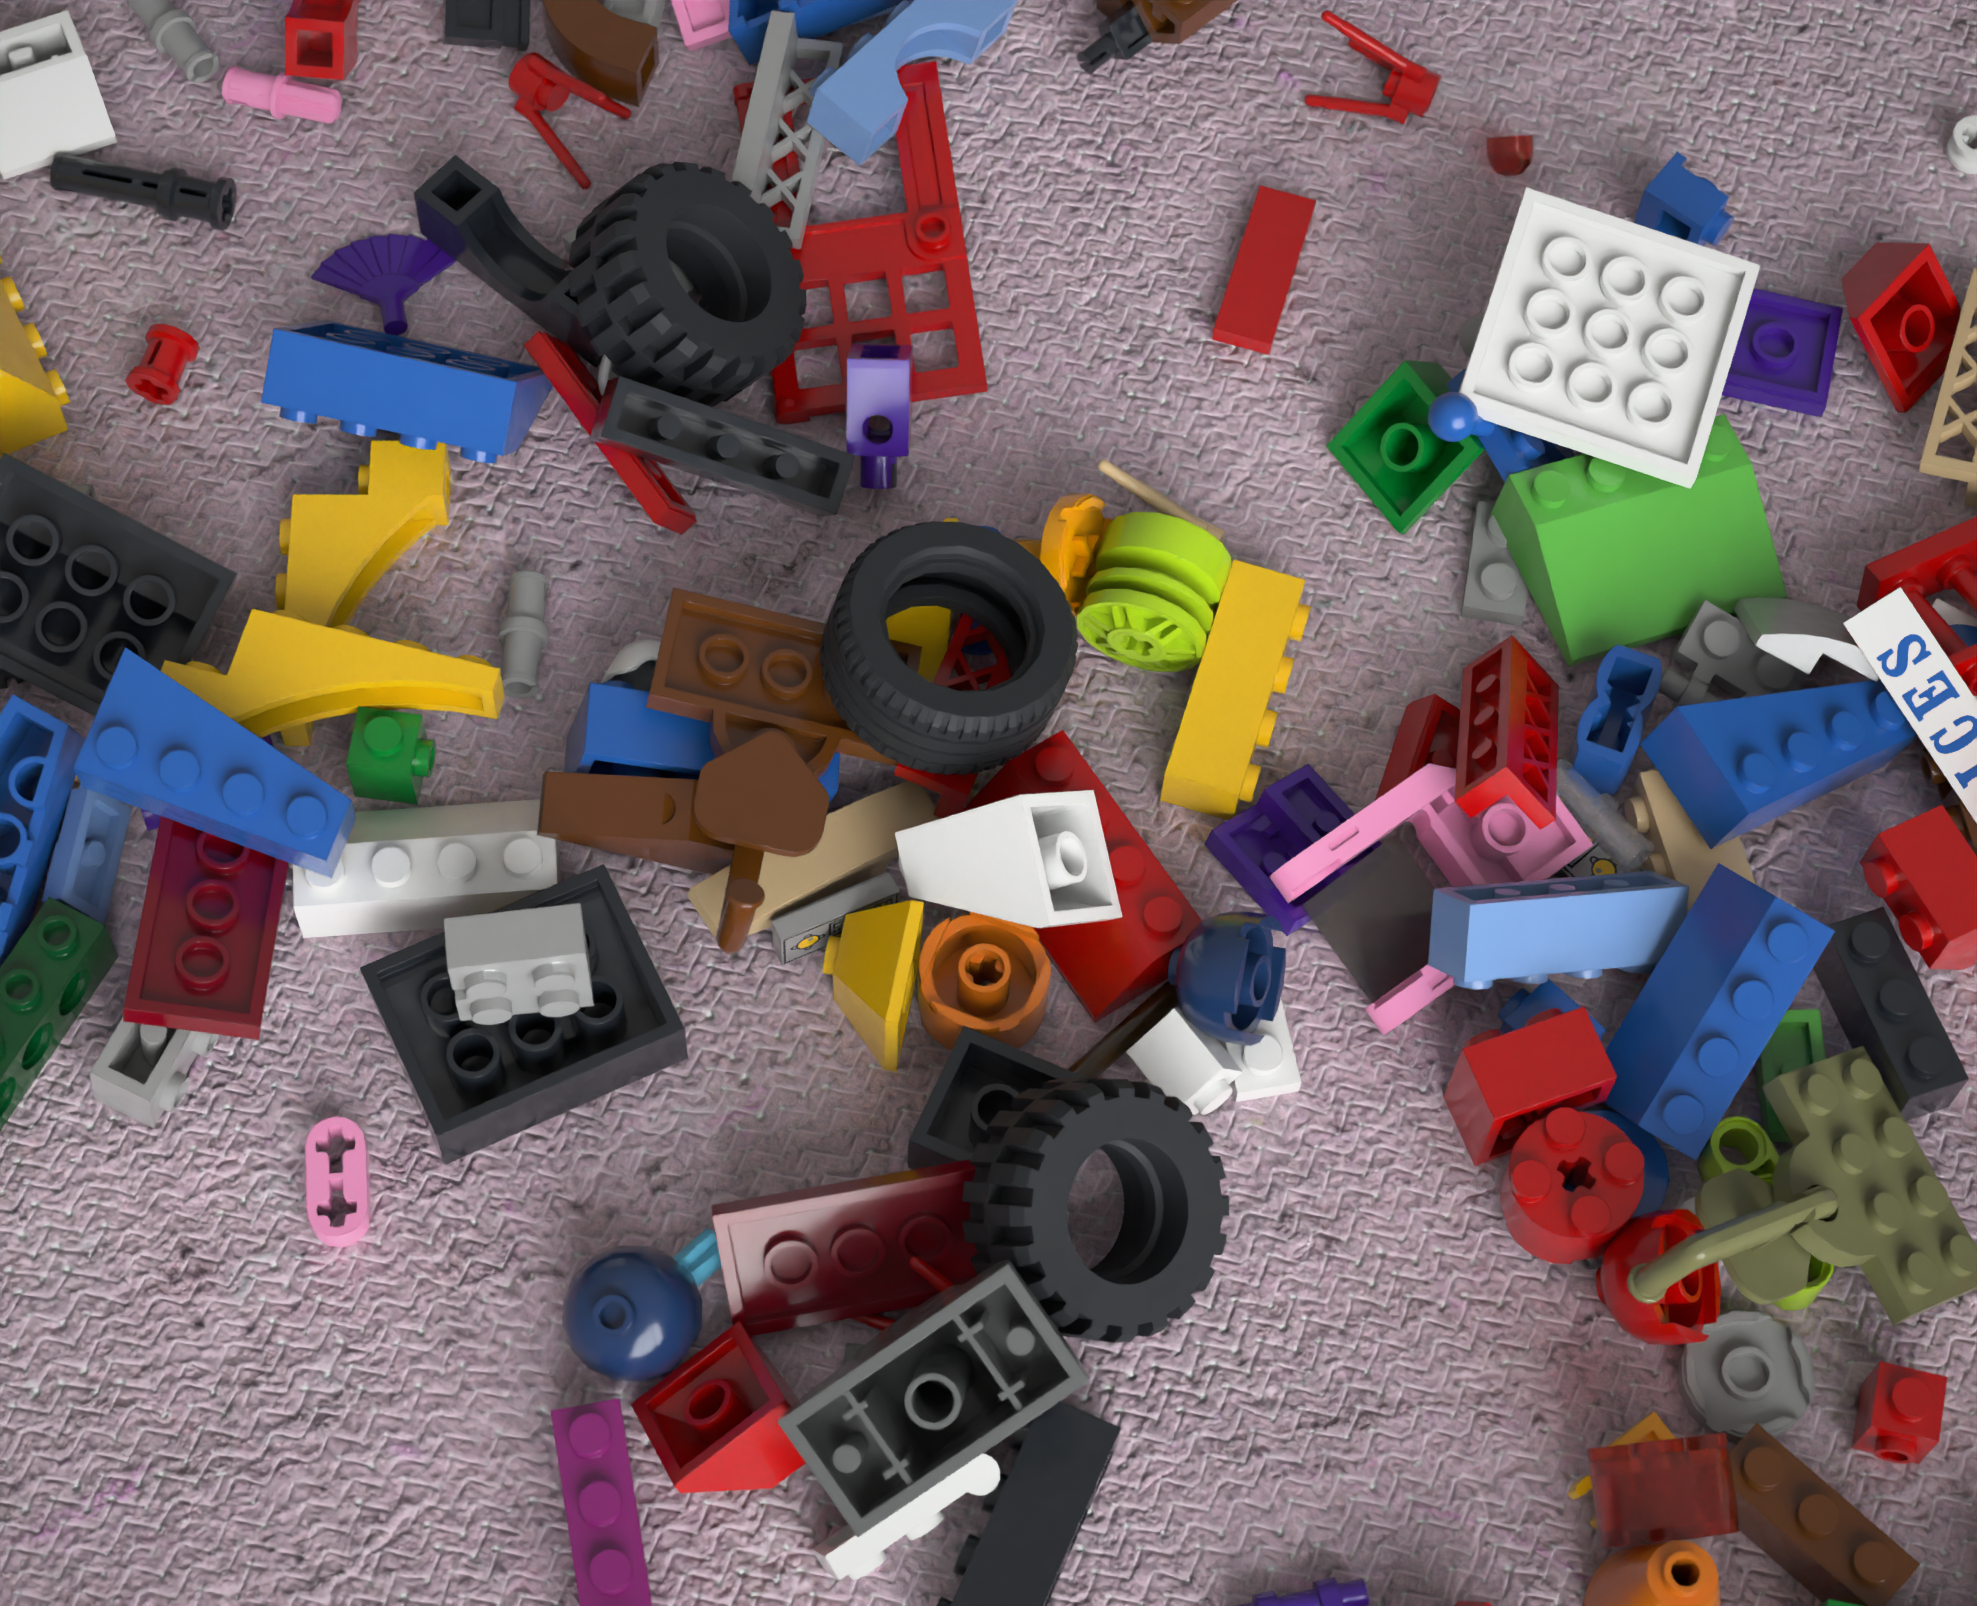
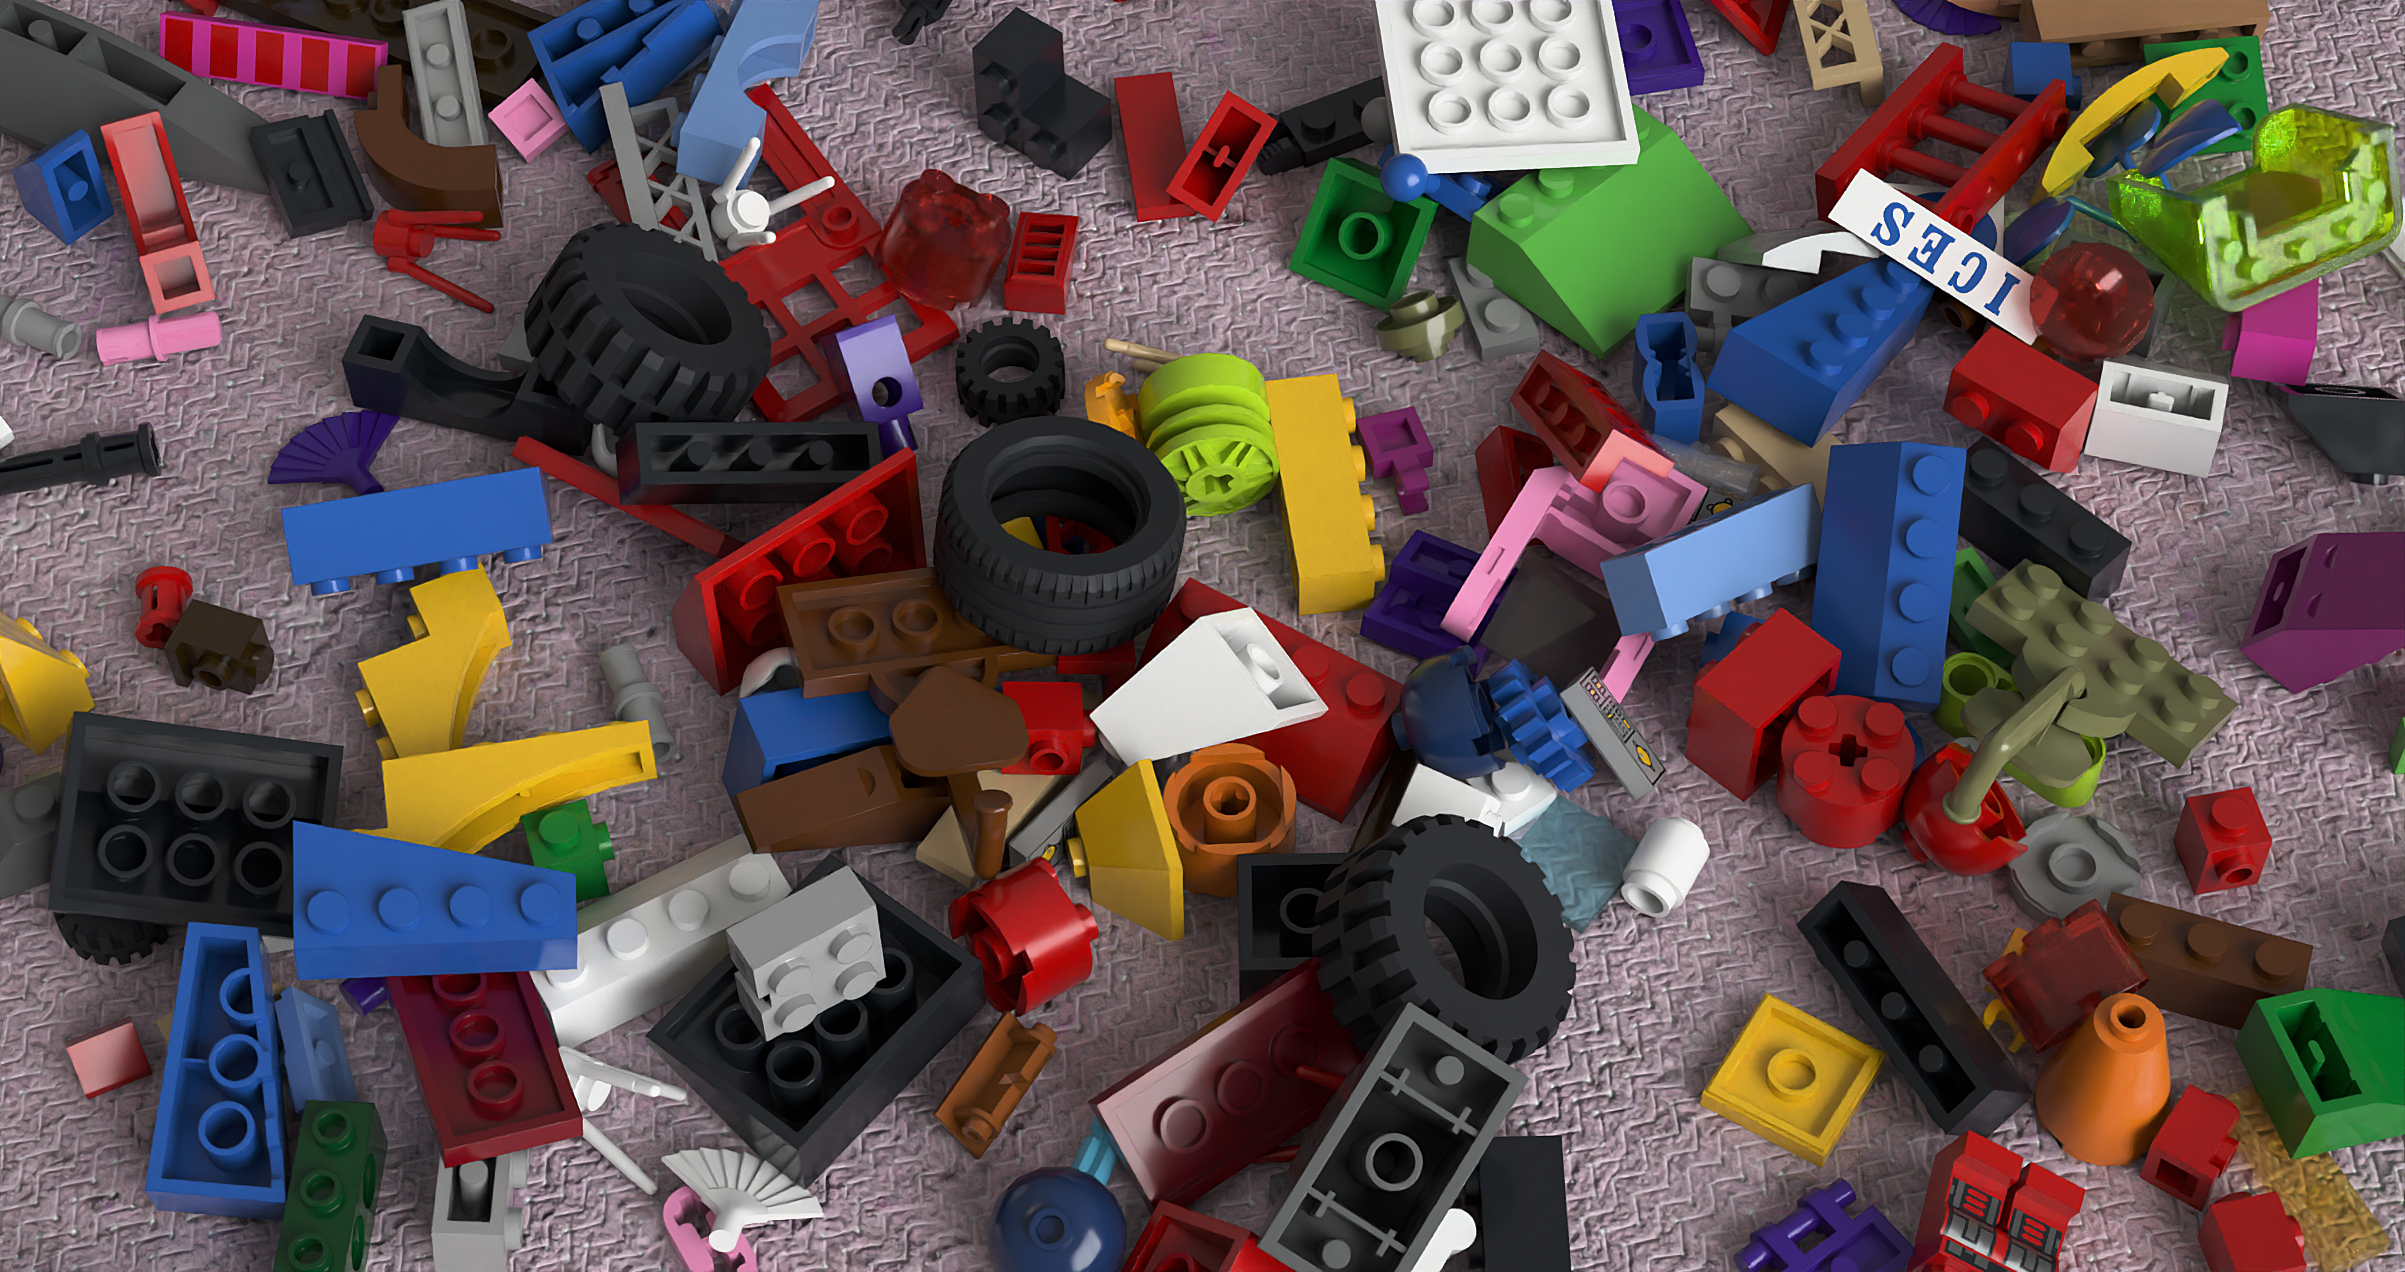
camera: 20 degrees left, 10 degrees down
none -> dark brown brick [163,599,274,695]
none -> white plant [558,1046,687,1195]
none -> white hand [661,1147,824,1252]
none -> red slope [671,446,927,697]
none -> white plant [710,137,835,252]
none -> clear red brick [874,169,1013,311]
none -> dark orange hinge [932,1010,1057,1159]
none -> red brick [948,856,1099,1017]
none -> black tyre [955,317,1066,428]
none -> black brick [972,7,1112,181]
none -> red brick [1001,681,1095,776]
none -> red slope [1004,212,1080,315]
none -> red slope [1165,90,1278,223]
none -> black hinge [1255,75,1386,176]
none -> magenta plate [1355,406,1434,516]
none -> olive plate [1375,290,1466,363]
none -> blue gear [1487,658,1596,793]
none -> clear light blue piece [1517,794,1639,934]
none -> light grey tile [1559,666,1668,800]
none -> white brick [1621,817,1710,918]
none -> yellow tile [1700,992,1887,1168]
none -> black brick [1796,880,2034,1138]

